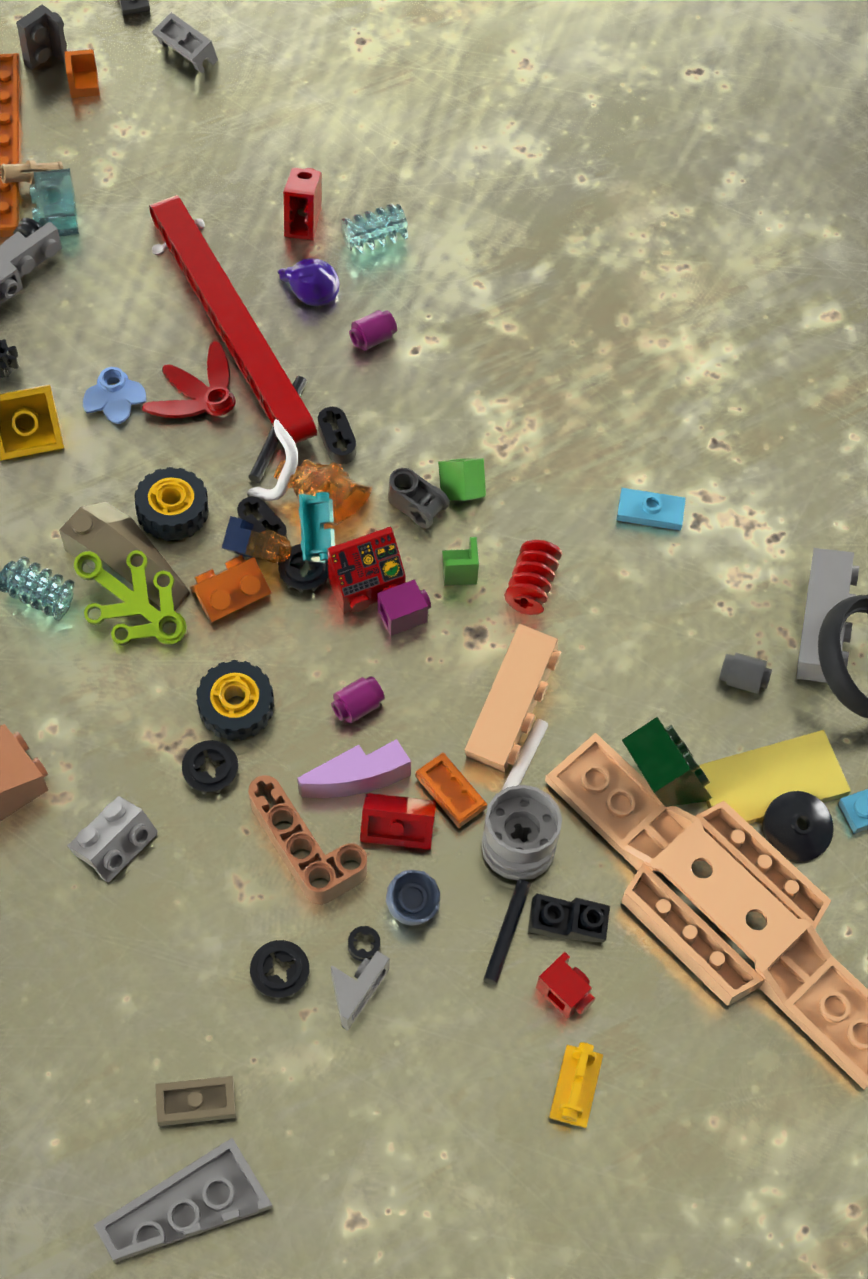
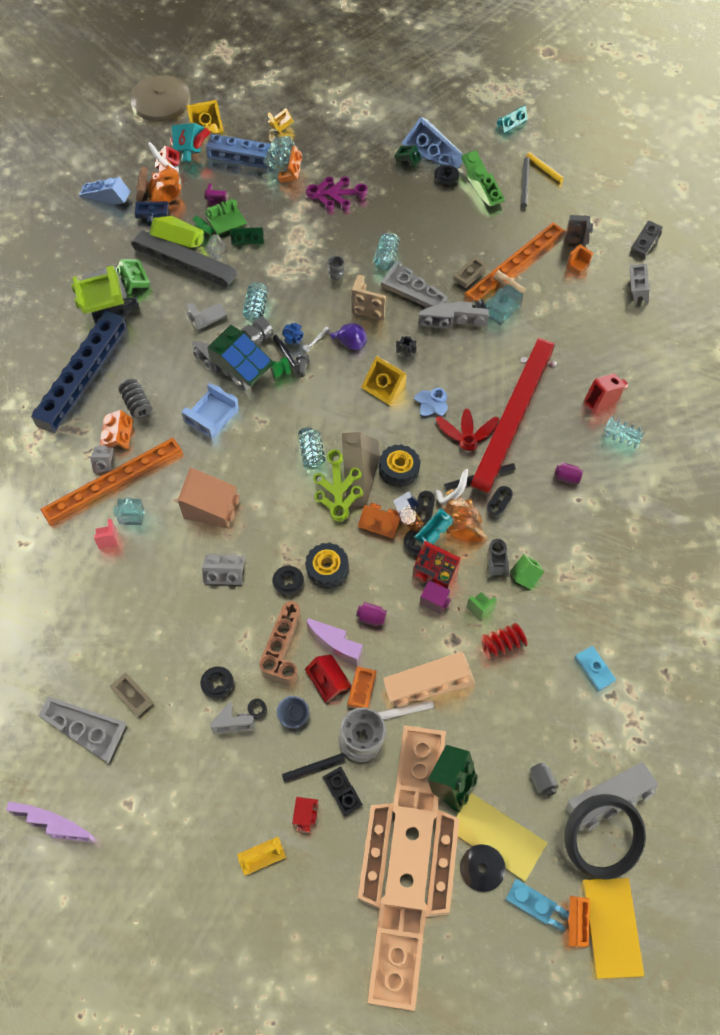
camera: 55 degrees right, 0 degrees up
dark purple hat [278,258,340,307] -> none

